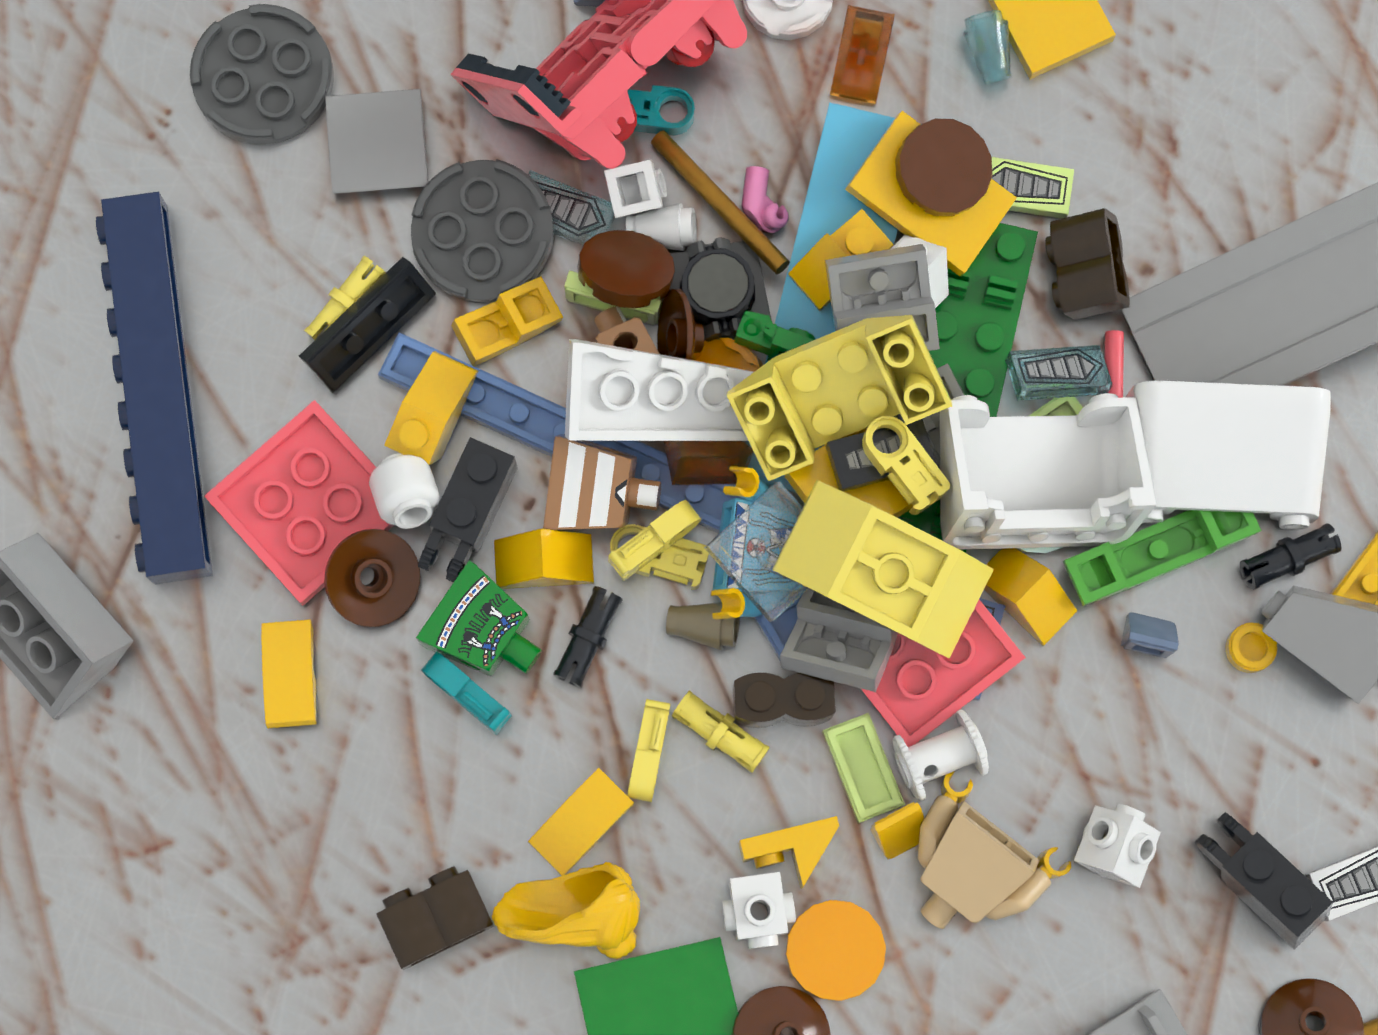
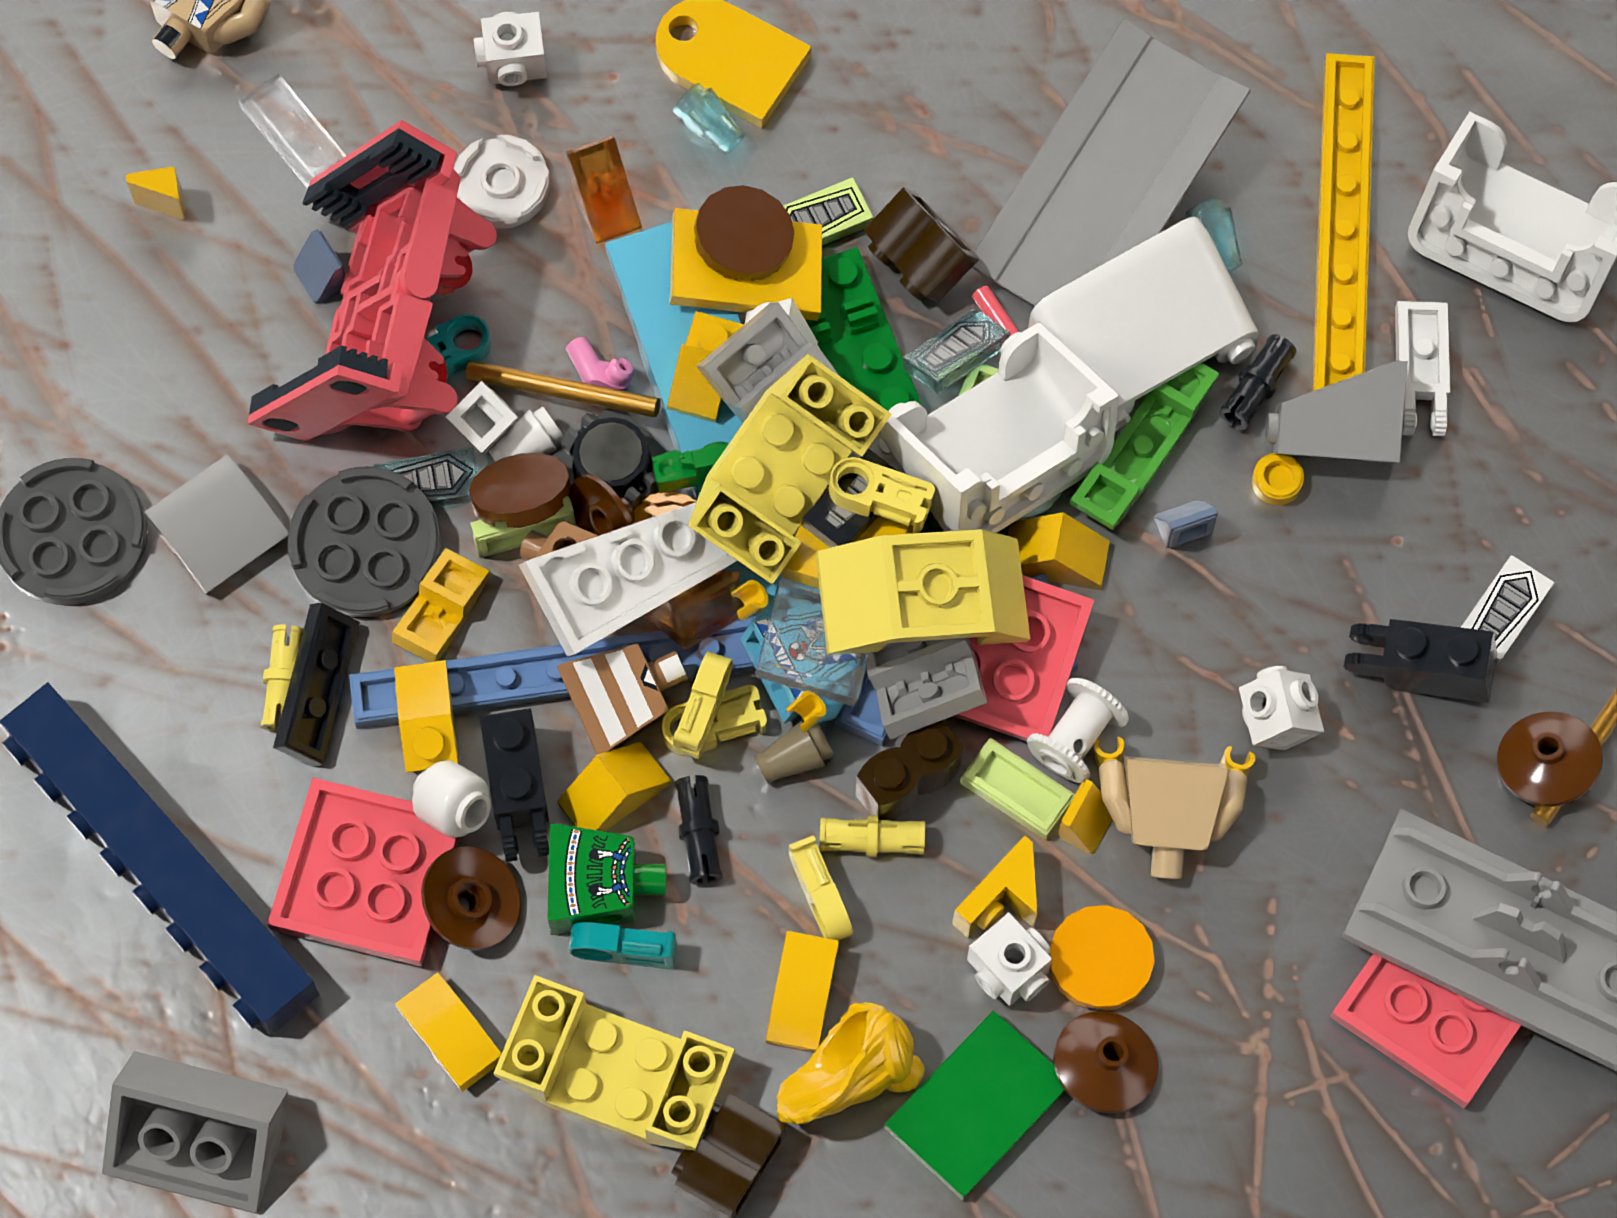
camera: 30 degrees left, 10 degrees down
none -> light yellow slope [494,975,735,1151]
none -> clear light blue cone [1185,198,1243,272]

